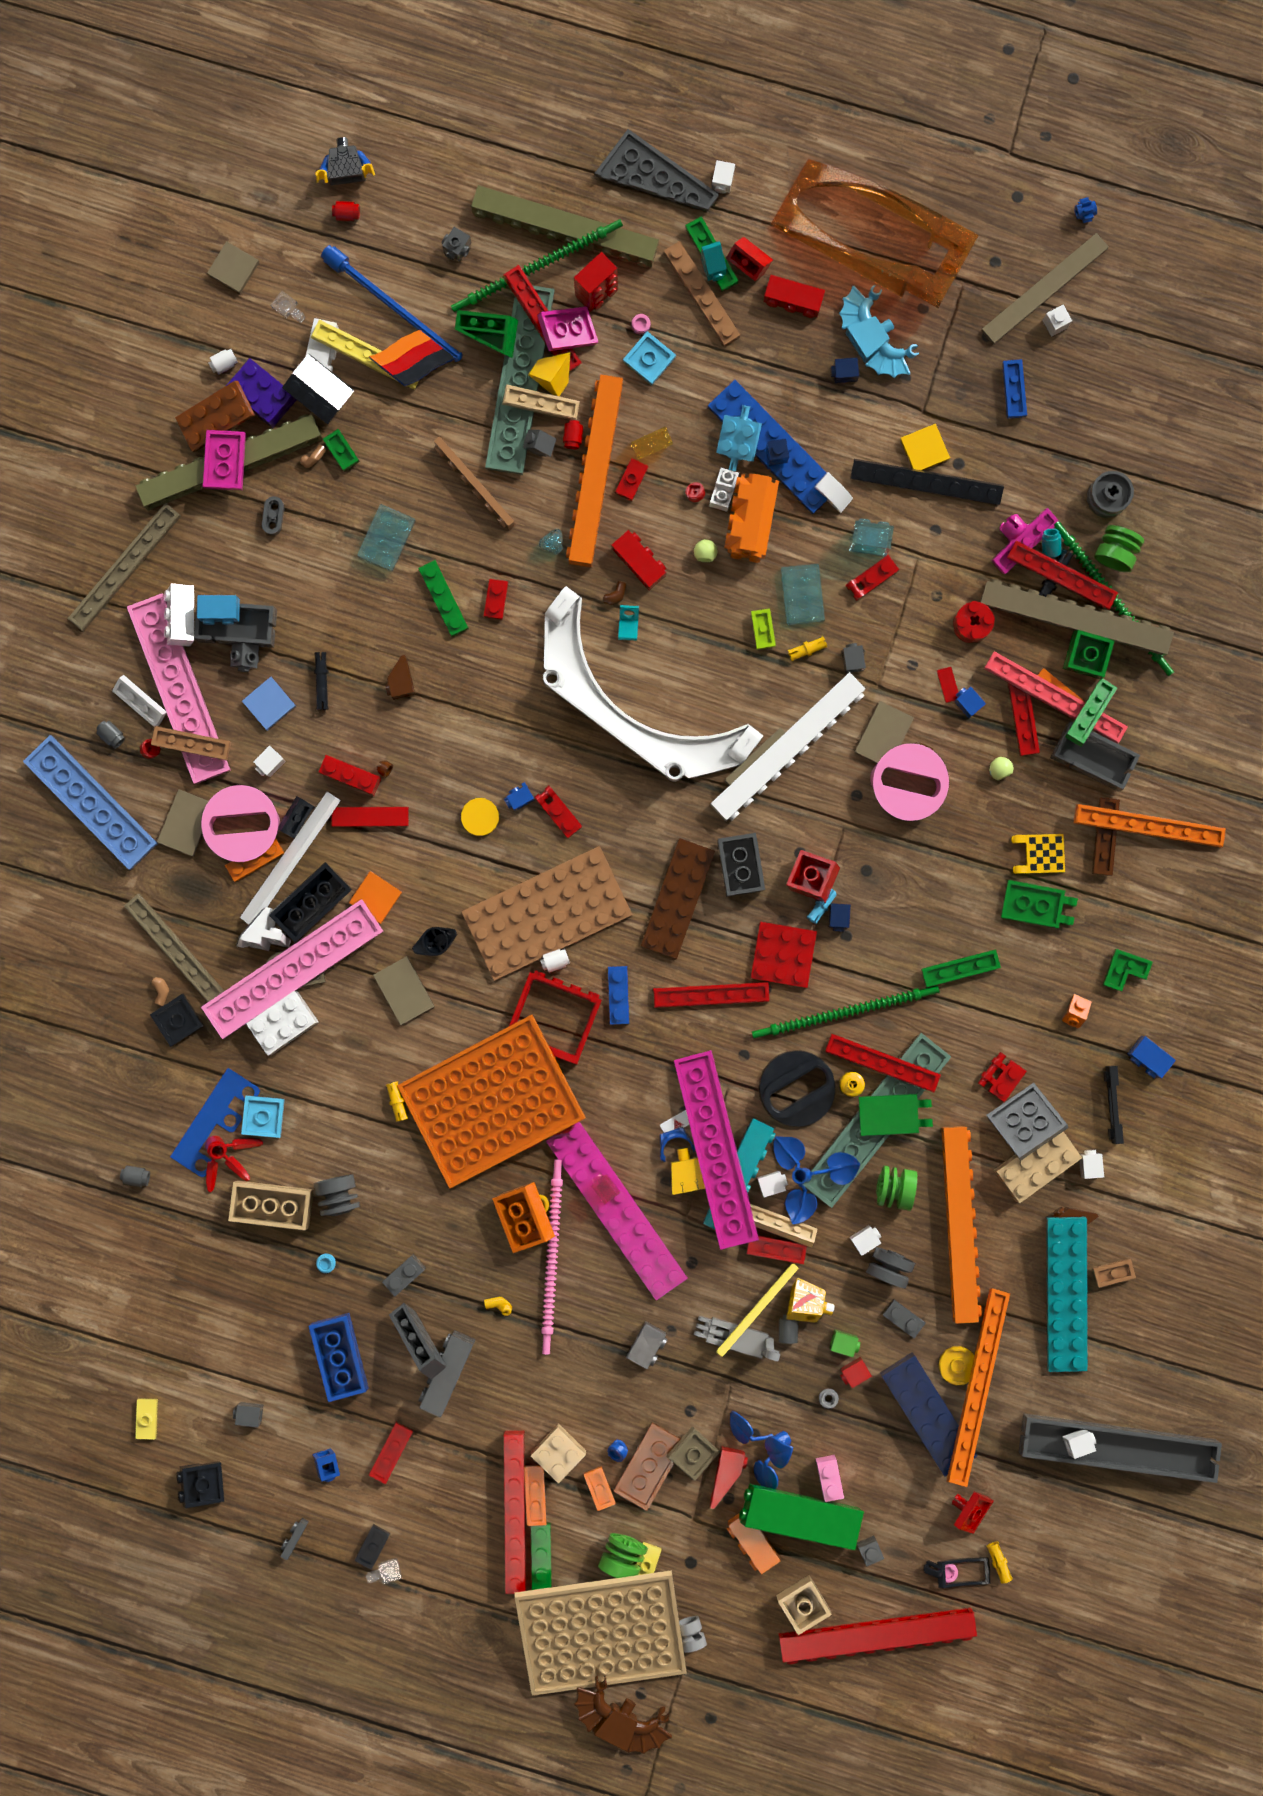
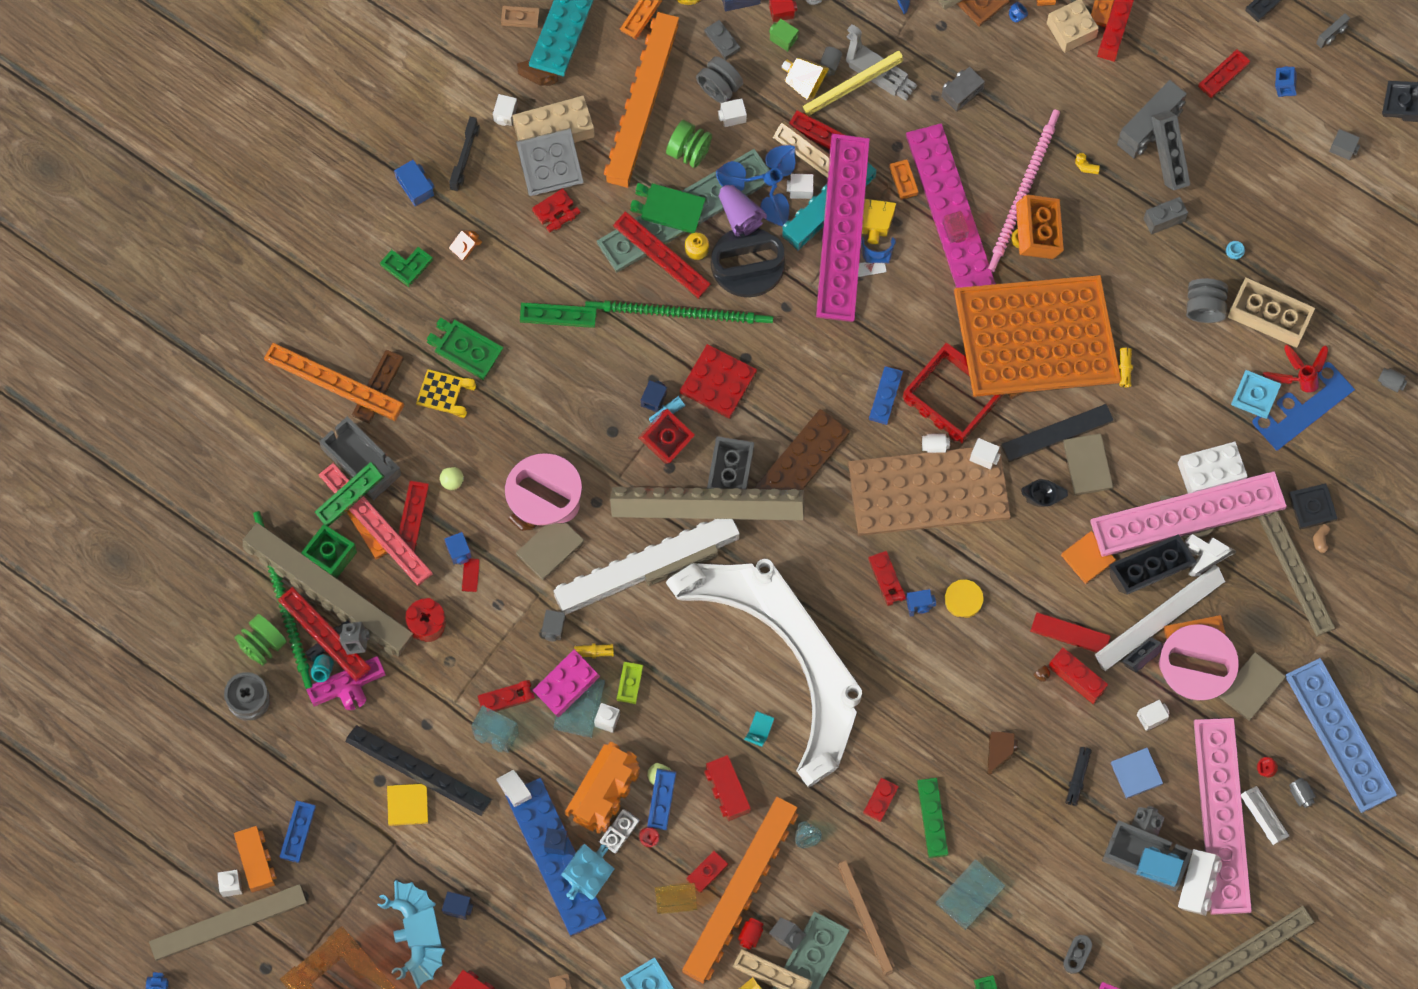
camera: 165 degrees left, 15 degrees down
medium nougat plate [151,726,231,761] -> none
blue brick [309,1313,369,1402] -> none
reddish brown arm [603,581,627,605] -> none
red tile [653,982,769,1008] -> none
none -> orange brick [234,826,277,893]
none -> dark grey brick [340,622,370,655]
none -> dark pink plate [533,649,600,717]
none -> white brick [594,703,620,733]
none -> dark tan brick [610,486,805,520]
none -> blue tile [647,768,677,830]
none -> medium lavender cone [719,185,767,237]
none -> orange plate [889,159,919,200]
none -> white brick [970,438,1001,469]
none -> black tile [1001,404,1114,462]

